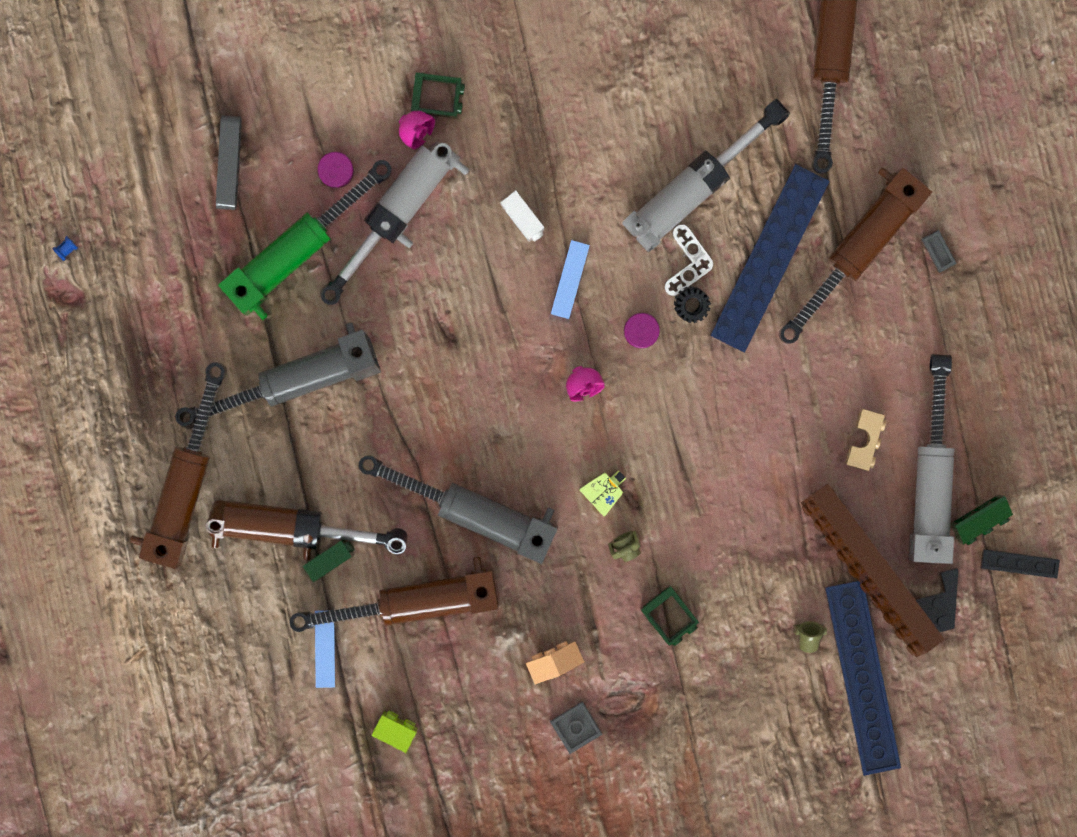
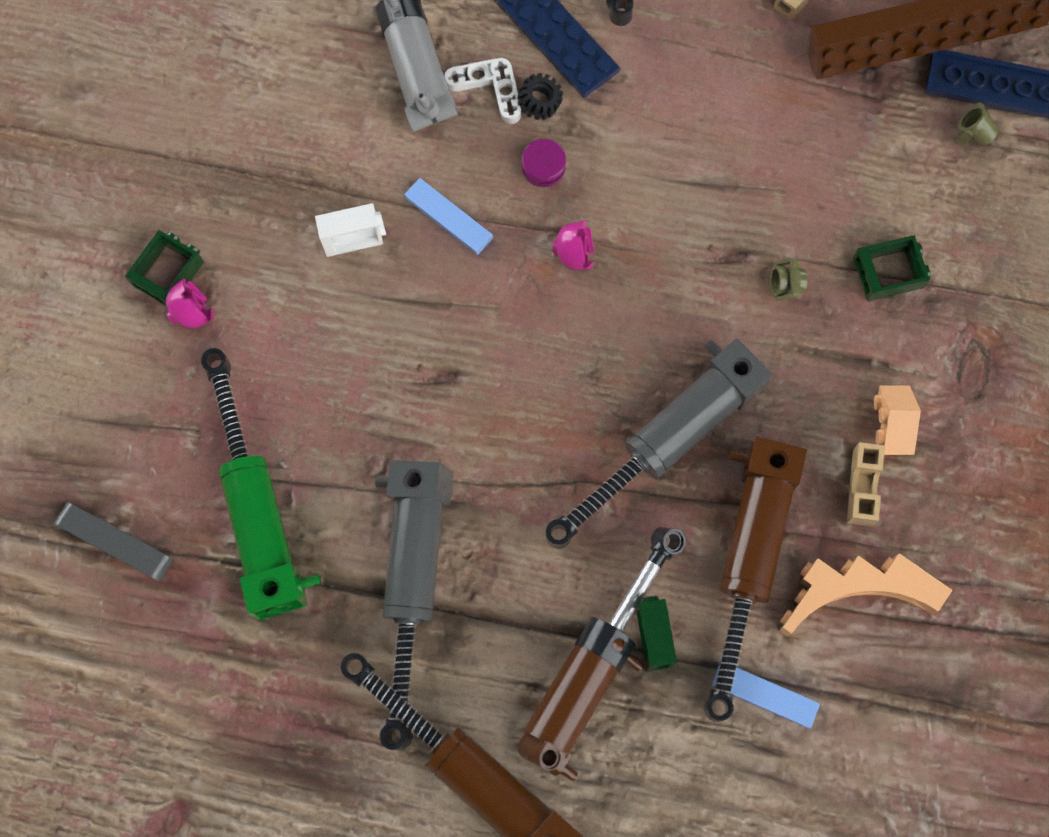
camera: 65 degrees left, 15 degrees down
blue bush [52,236,78,261] -> none
magenta head [317,152,354,188] -> none
light grey piece [320,142,469,305] -> none
lime brick [372,710,418,753] -> none
dark grey tile [550,701,602,754] -> none
yellowish green torso [579,470,626,516] -> none
none -> light nougat arch [779,553,952,637]
none -> tan arch [847,442,885,527]

